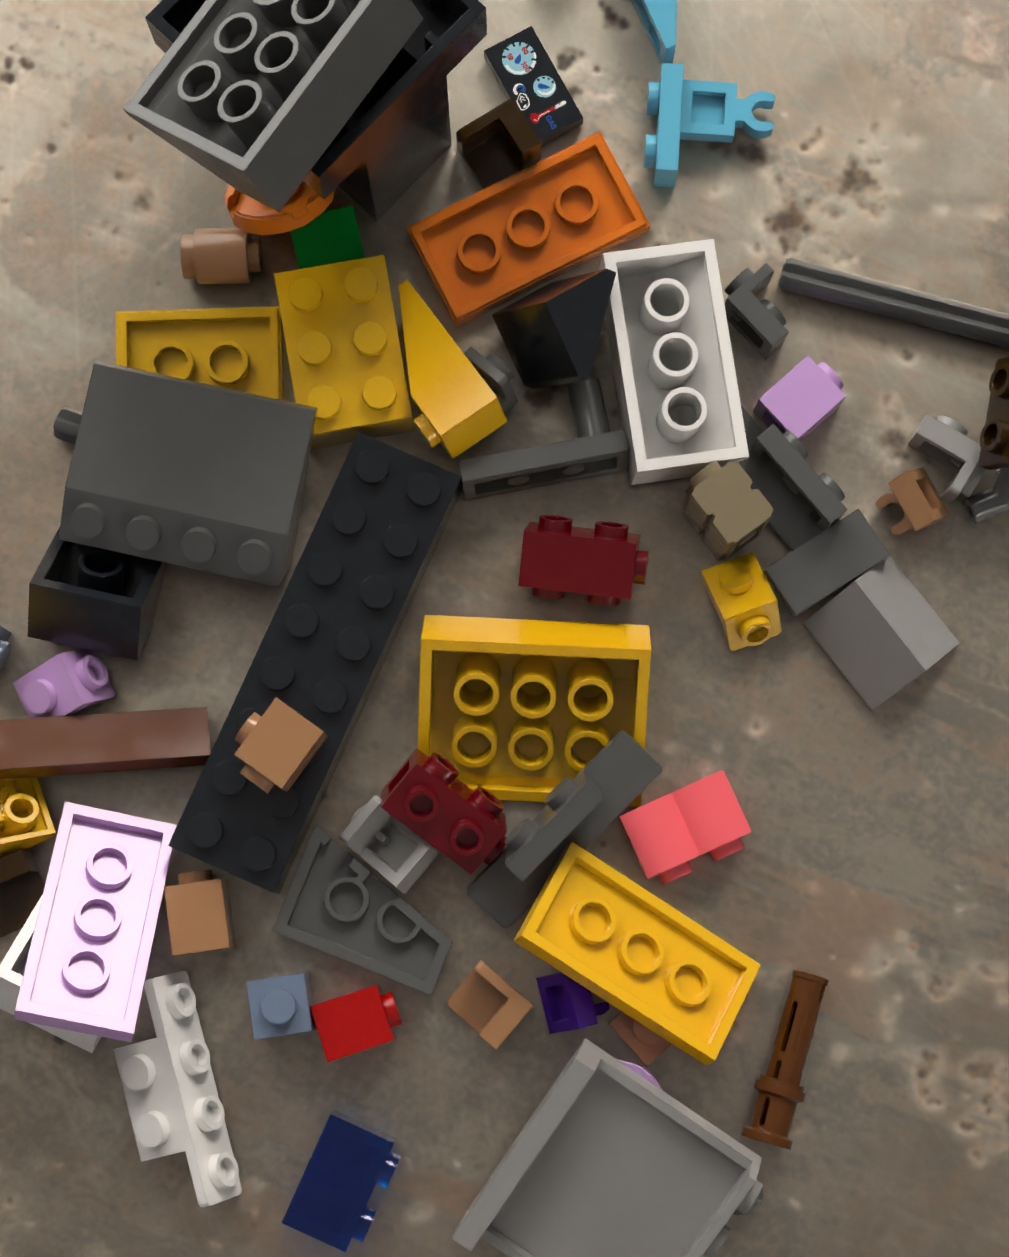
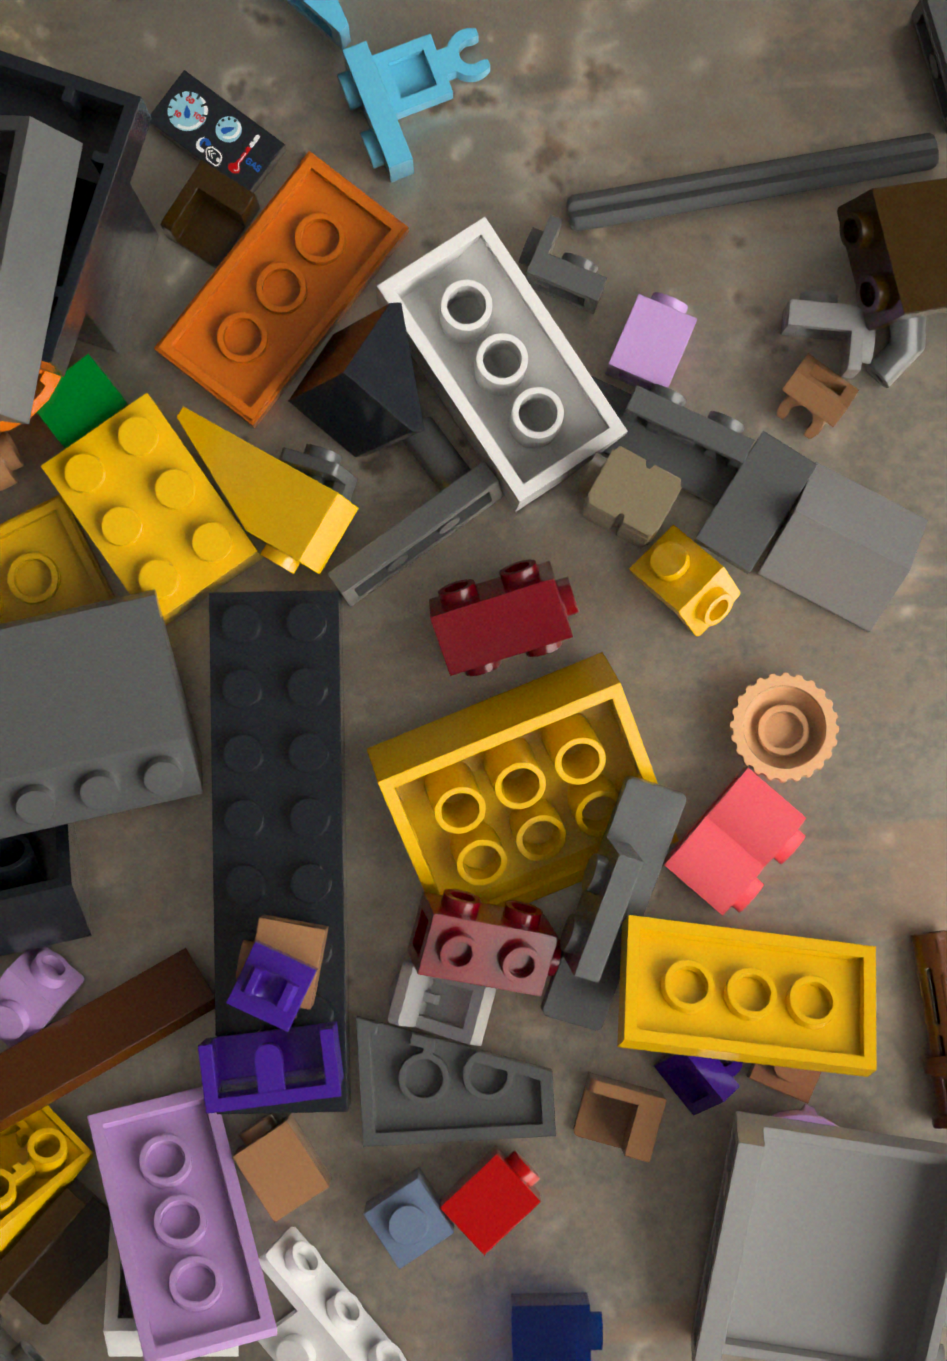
camera: 30 degrees left, 5 degrees up
none -> dark purple window [198,1021,344,1114]
none -> dark purple tile [227,940,318,1032]
none -> light nougat hat [730,672,839,783]

